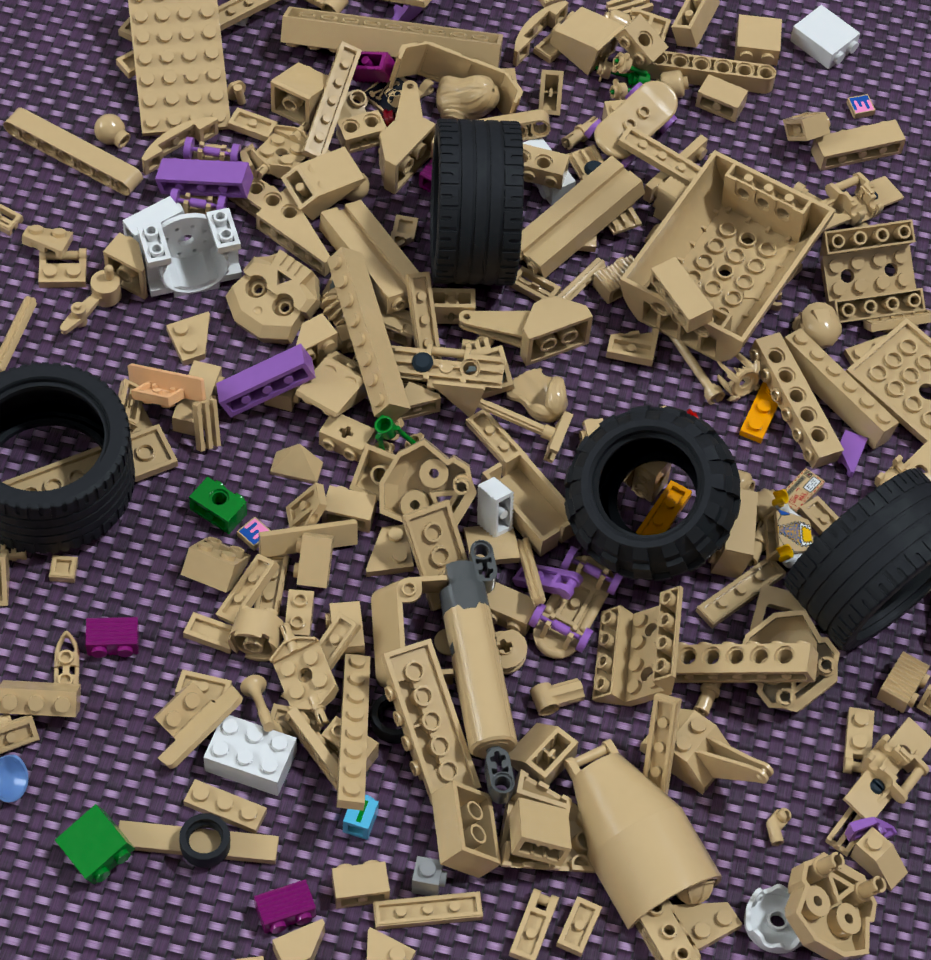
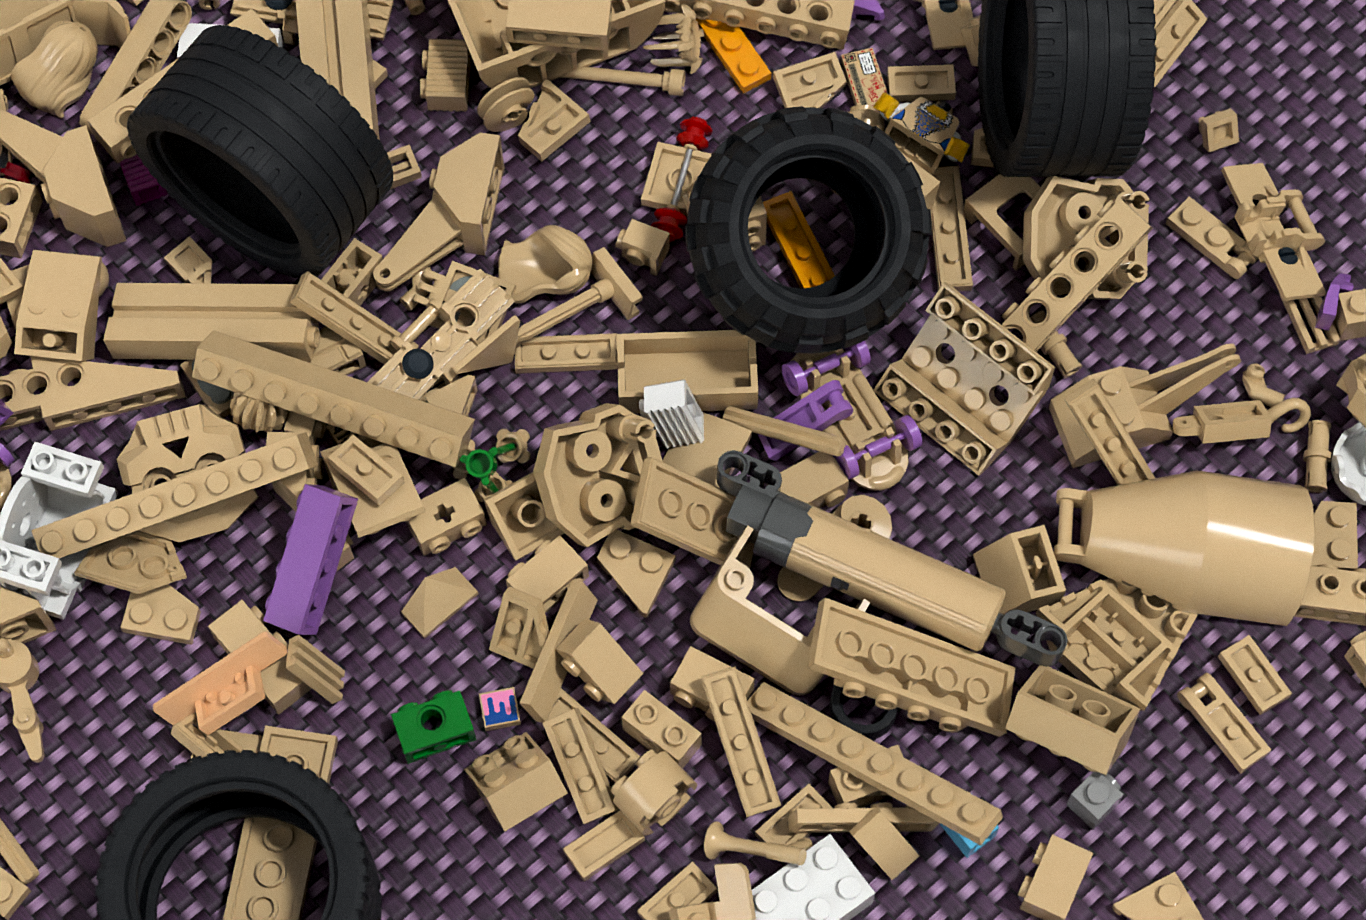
camera: 50 degrees left, 10 degrees up
tan plate [269,623,339,727] -> none
tan tile [373,891,483,930] -> none
tan brick [509,797,572,866] -> none
tan piece [530,678,585,716] -> none
tan axle [557,258,606,301] -> none
tan brick [877,651,931,713] -> none
none -> tan brick [31,432,319,559]
none -> tan tile [74,531,187,594]
none -> tan plate [328,434,405,506]
none -> tan piece [477,77,535,132]
none -> tan wing [773,52,846,108]
none -> tan slope [849,807,919,880]
none -> tan piece [1172,398,1311,444]
none -> tan pin [1303,420,1332,493]

